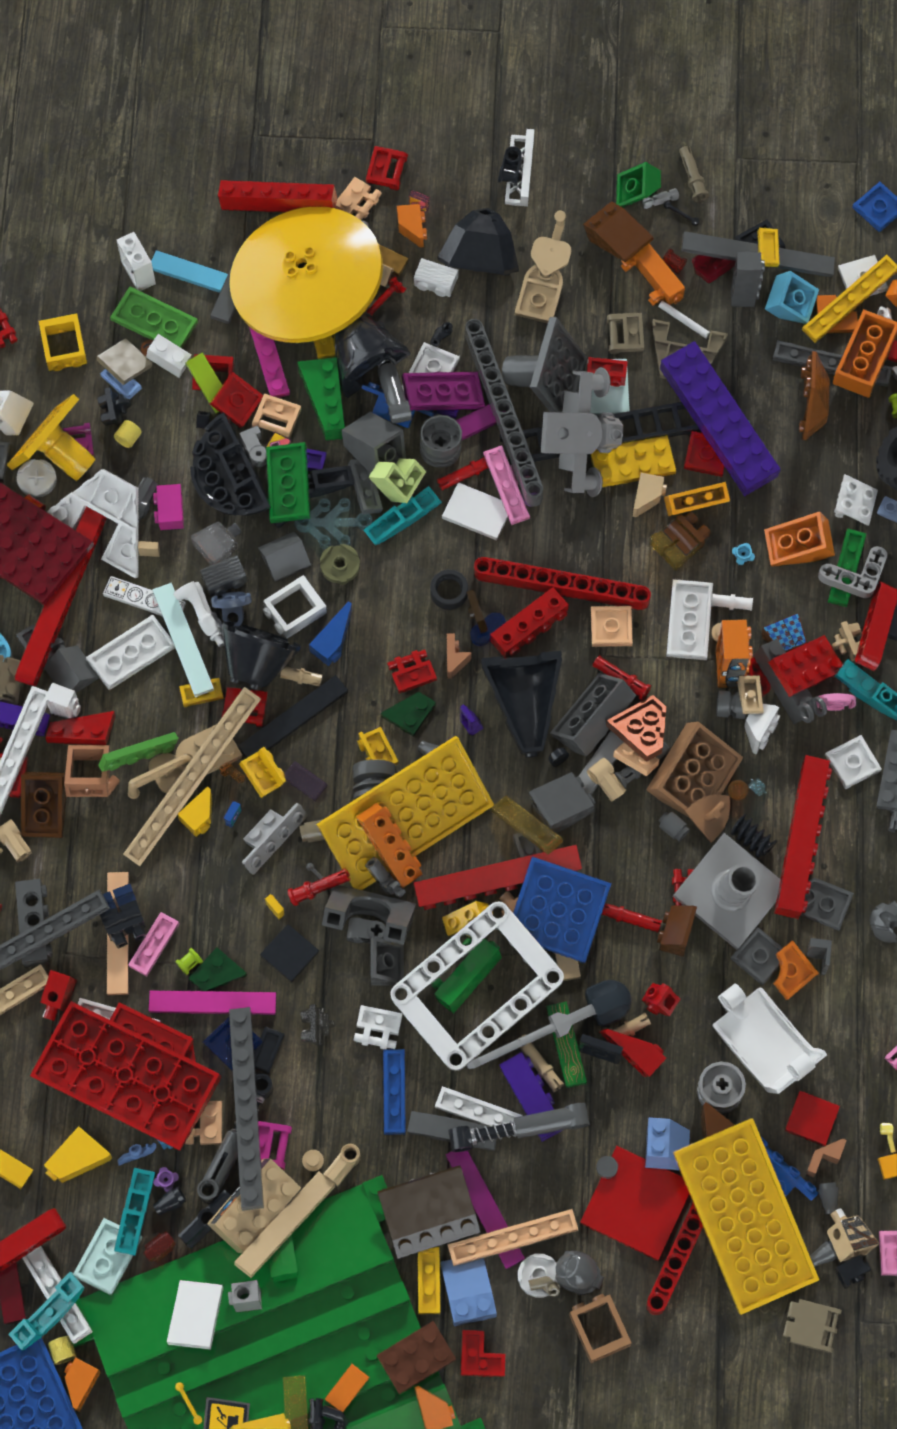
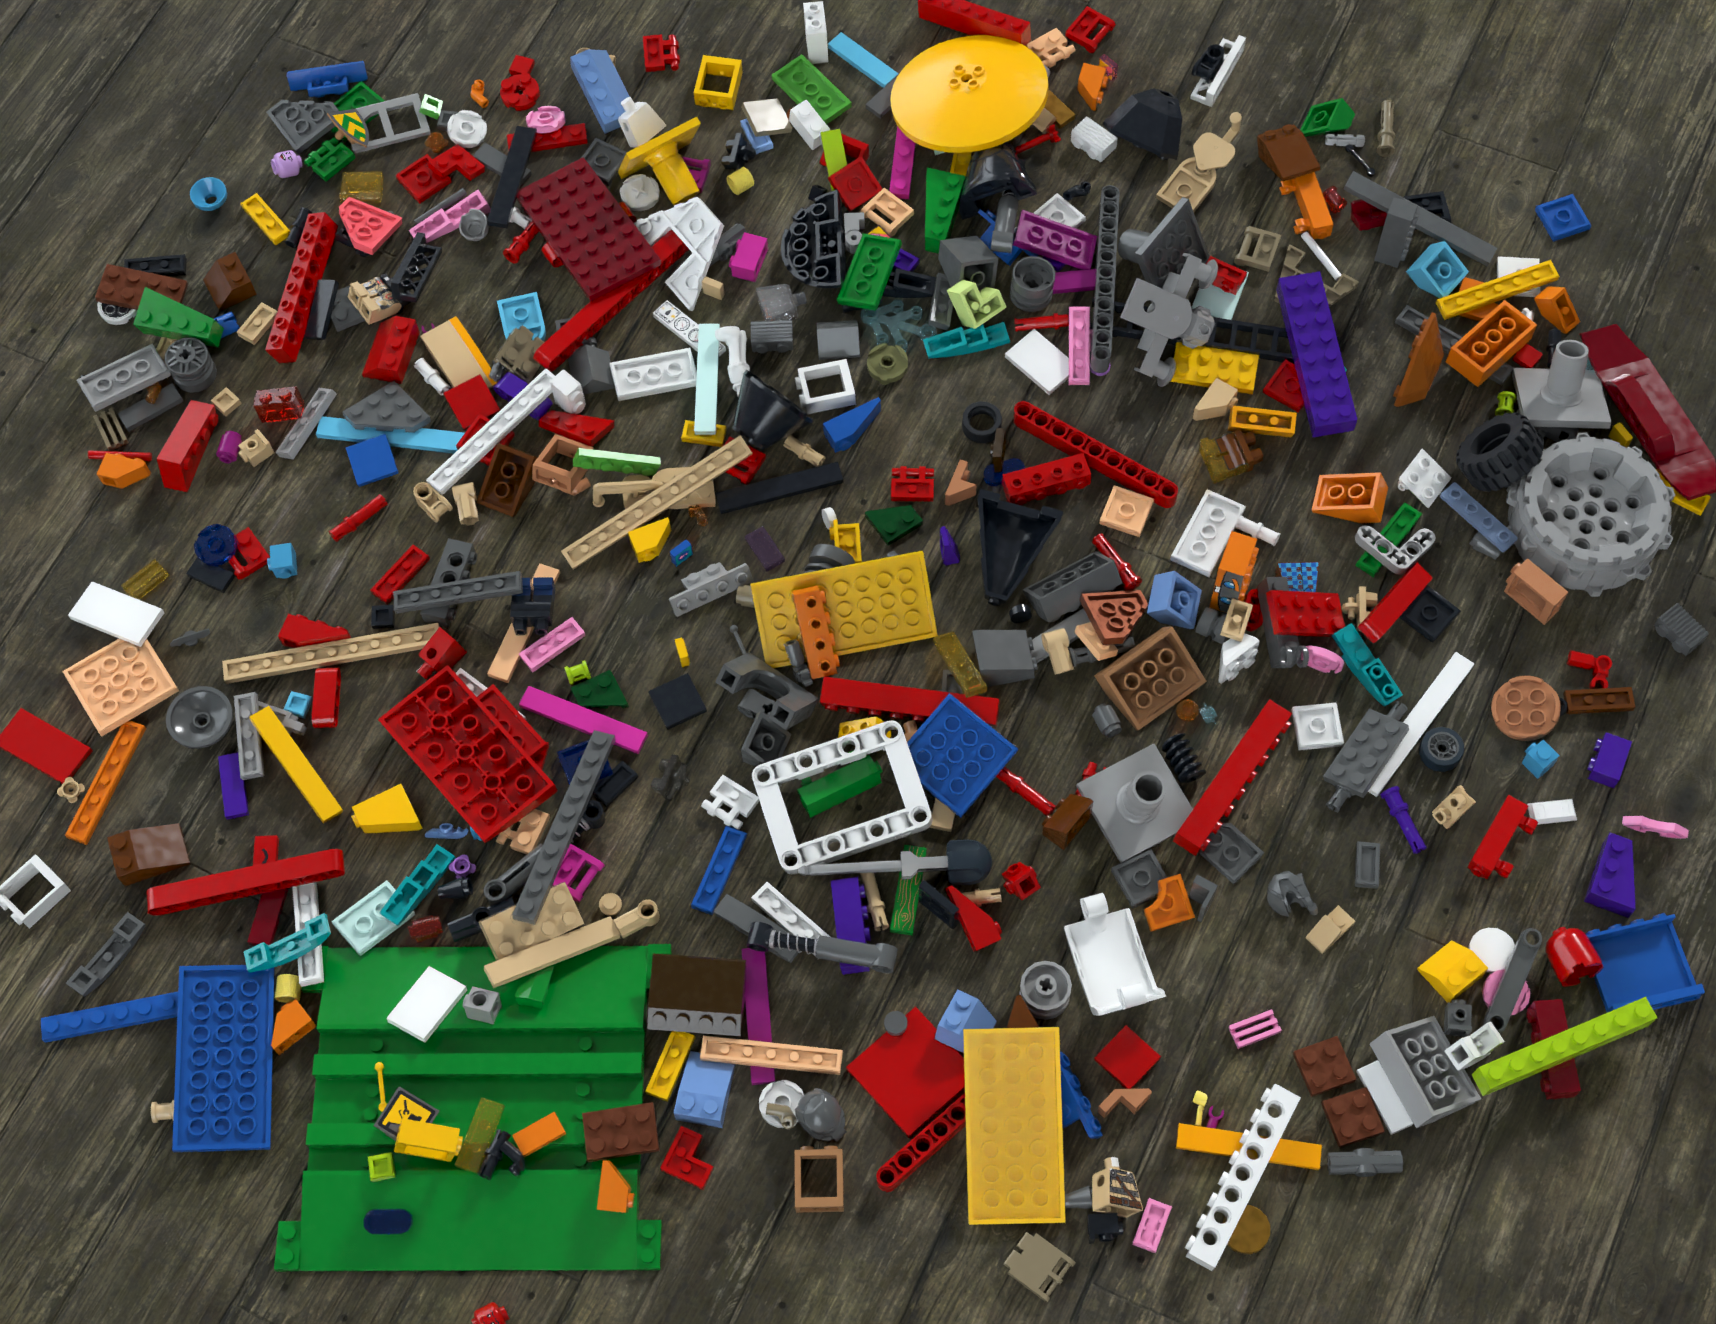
camera: 25 degrees right, 5 degrees down
sand blue tile [211,592,252,627] -> none
yellow bracket [239,747,286,798] -> none
red pin [288,868,351,906] -> none
medium nougat shield [684,794,730,842] -> none
medium azure plate [732,543,755,565] -> none
yellow tile [757,228,780,267] -> none
dark grey cone [817,1182,839,1214] -> none
none -> white tile [822,507,837,529]
none -> medium blue slope [1147,571,1202,629]

